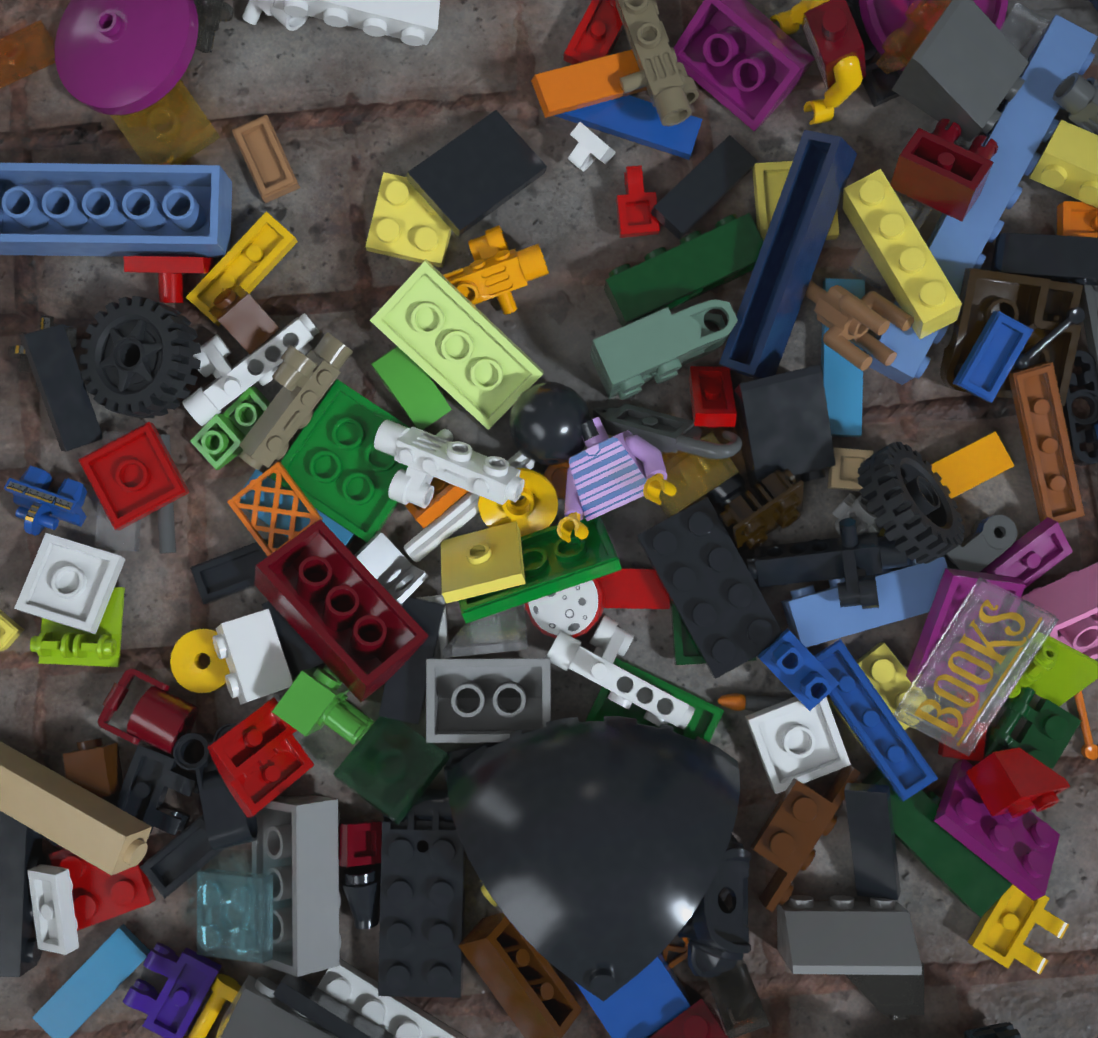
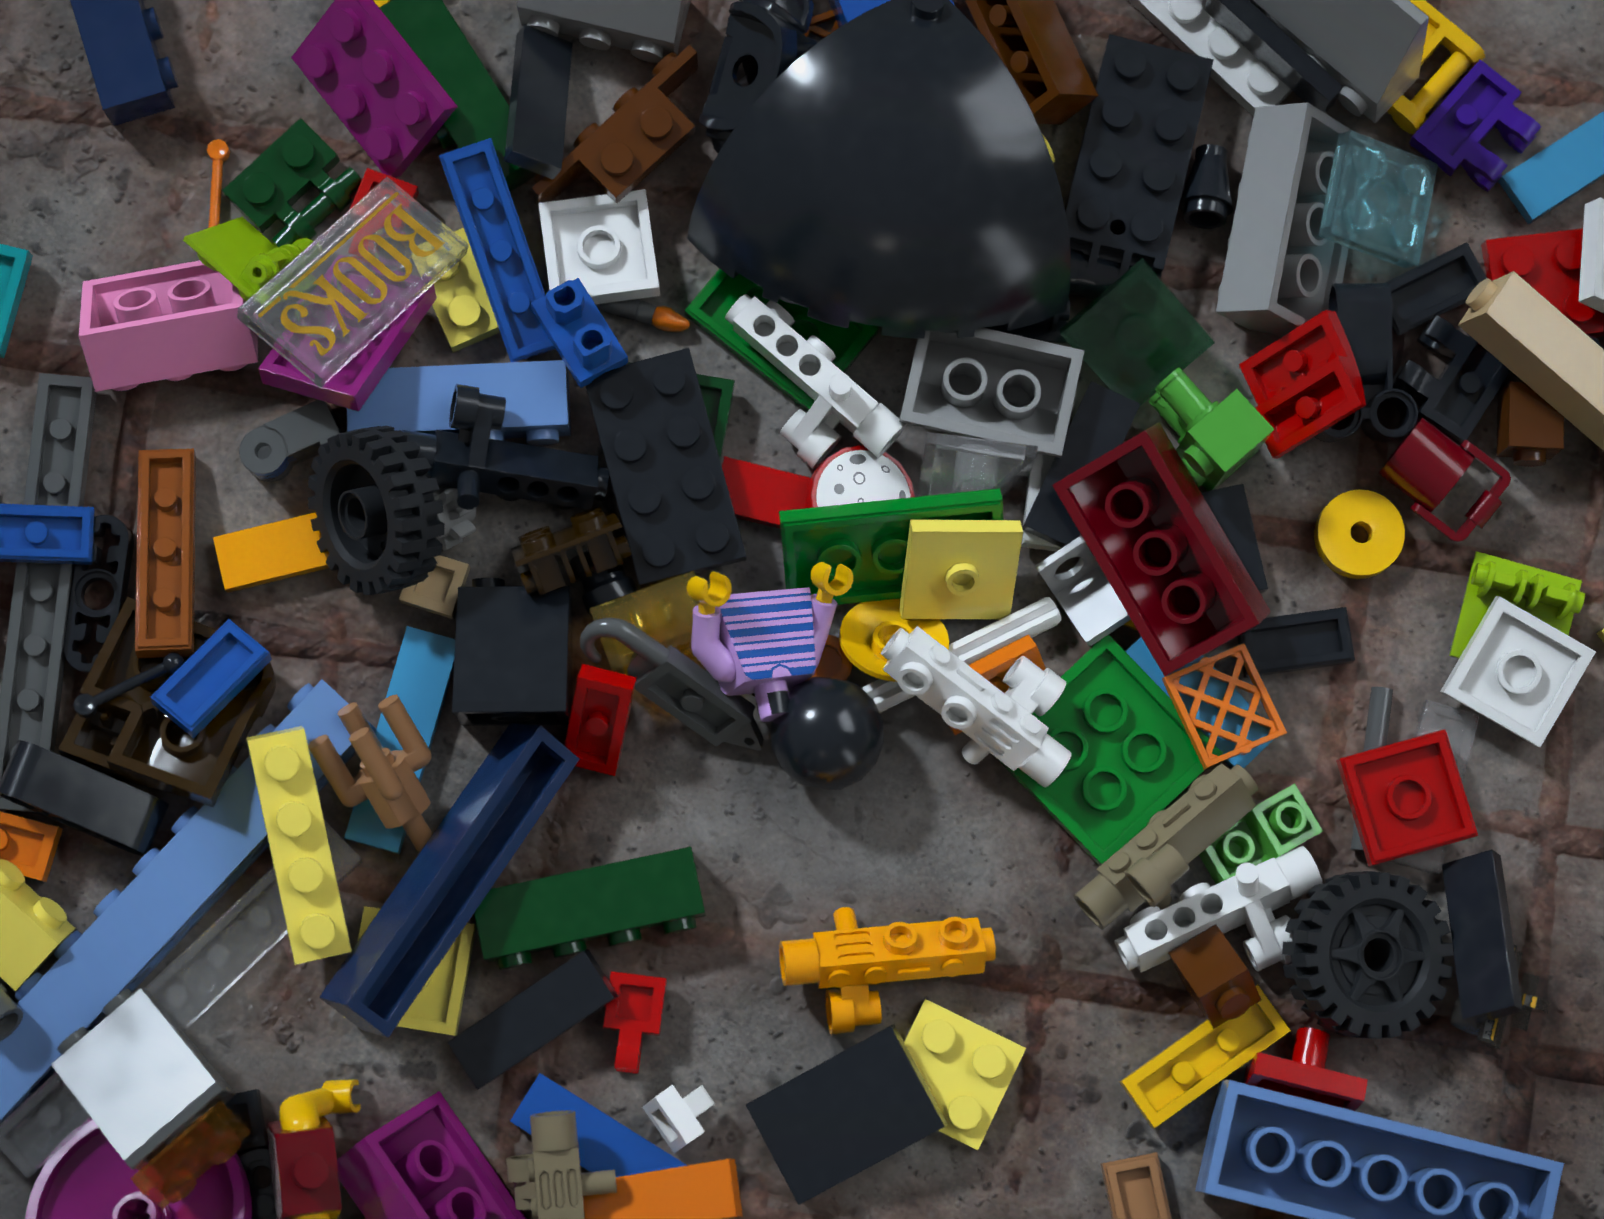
camera: 175 degrees left, 5 degrees down
blue hips [4,465,87,536] -> none
white brick [212,609,293,705] -> none
dark red plate [339,820,382,867] -> none
yellowish green plate [370,259,543,430] -> none
bright green slope [371,346,452,430] -> none
sand green brick [590,299,738,400] -> none
dark red brick [890,118,998,222] -> none
red slope [966,747,1070,818] -> none
magenta plate [980,517,1073,588] -> none

